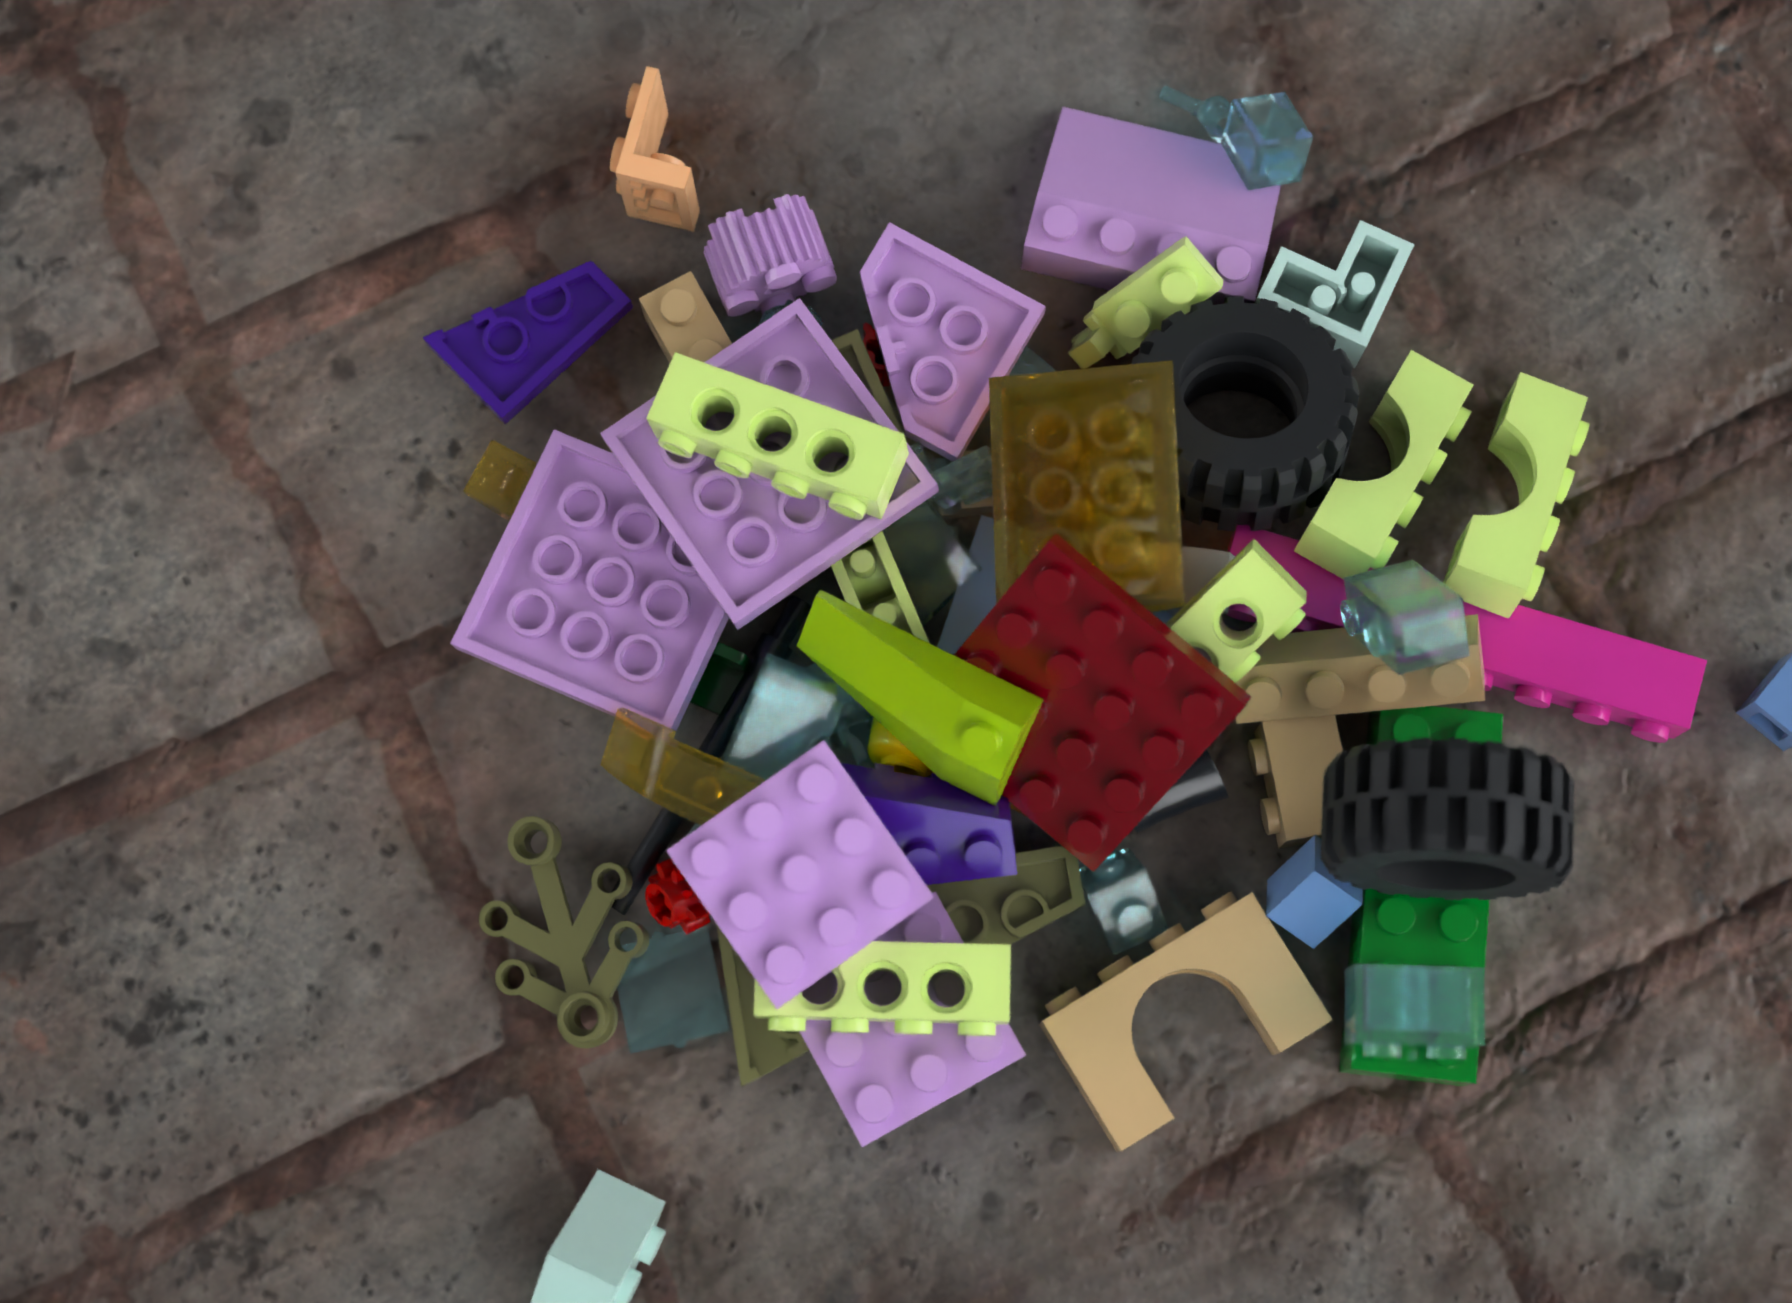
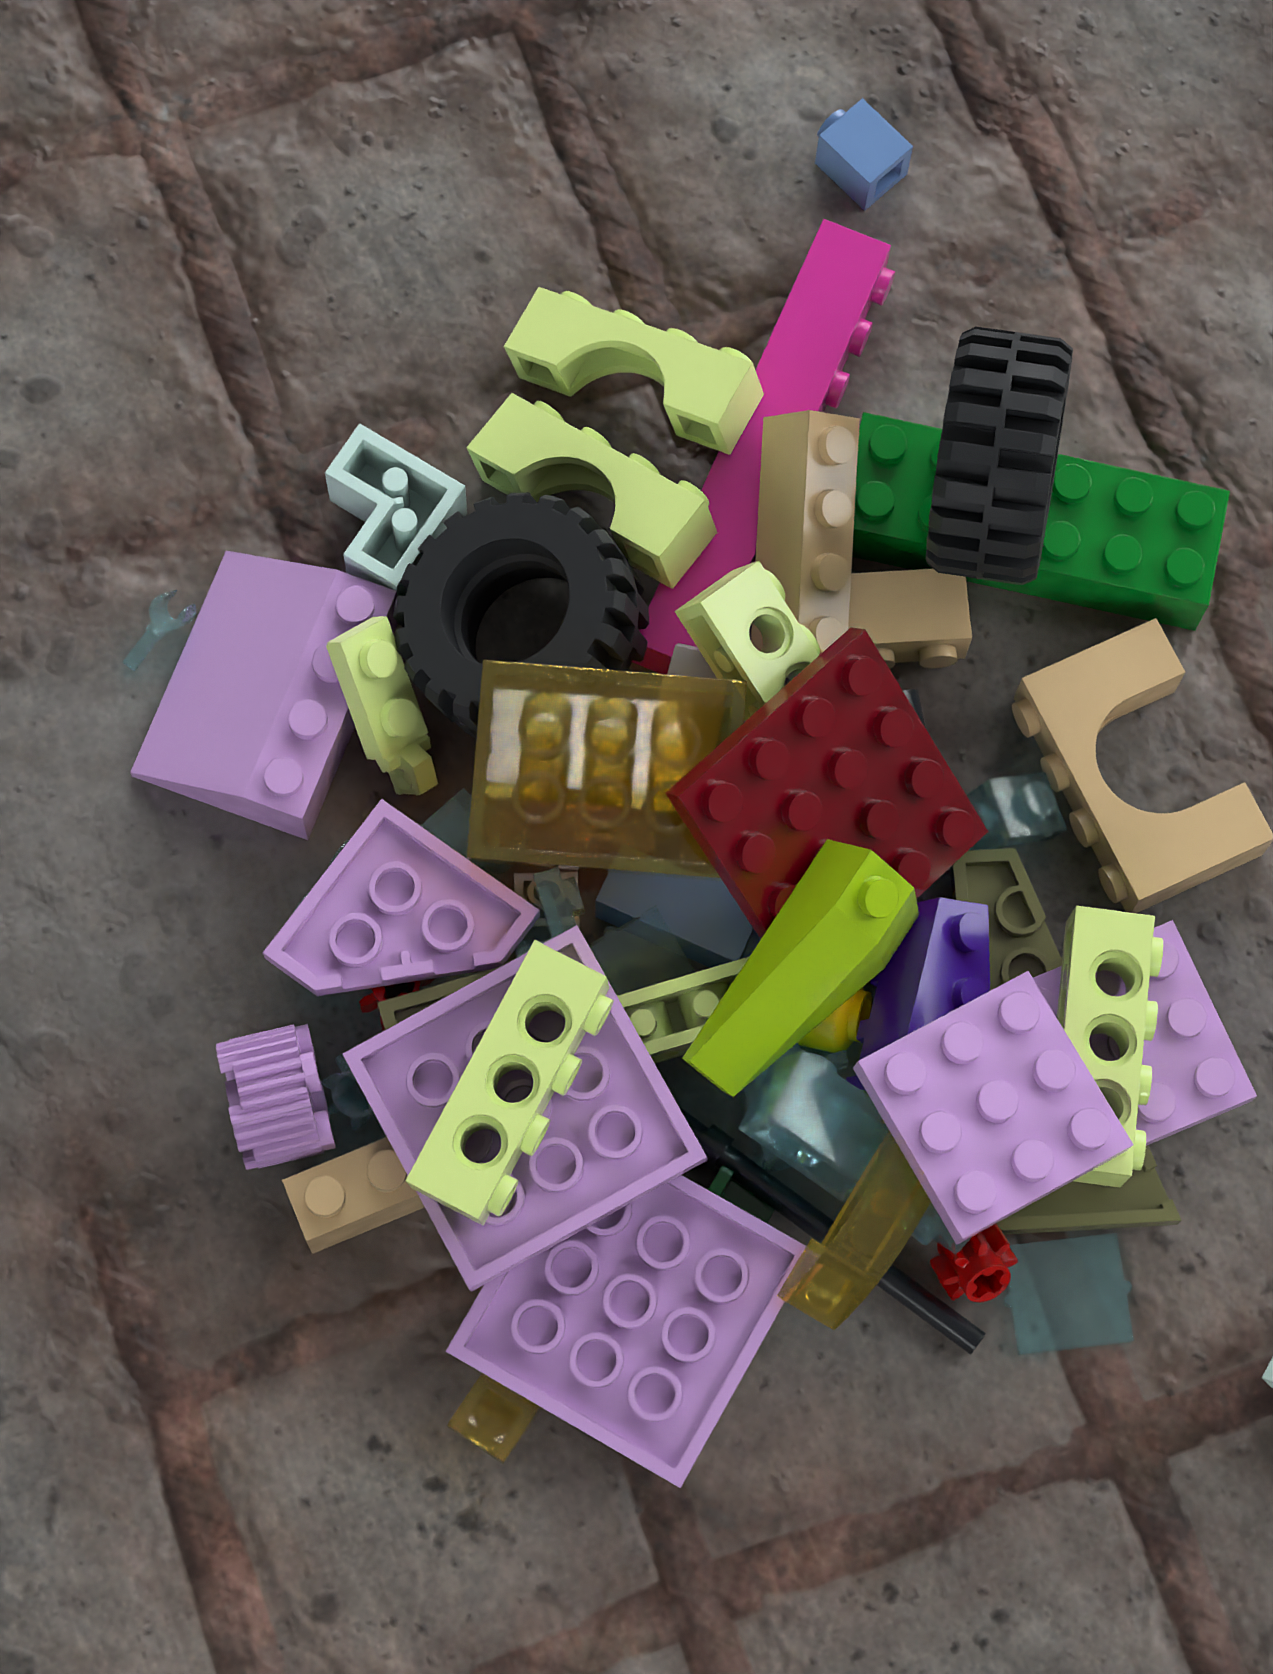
camera: 90 degrees left, 5 degrees down
dark purple wing [422,260,633,425] -> none
olive plant [479,816,649,1048] -> none
light nougat bracket [610,66,700,232] -> none
clear light blue brick [1221,92,1313,190] -> none
medium blue brick [1266,835,1363,949] -> none
clear light blue brick [1340,559,1469,675] -> none
clear light blue brick [1345,964,1485,1060] -> none

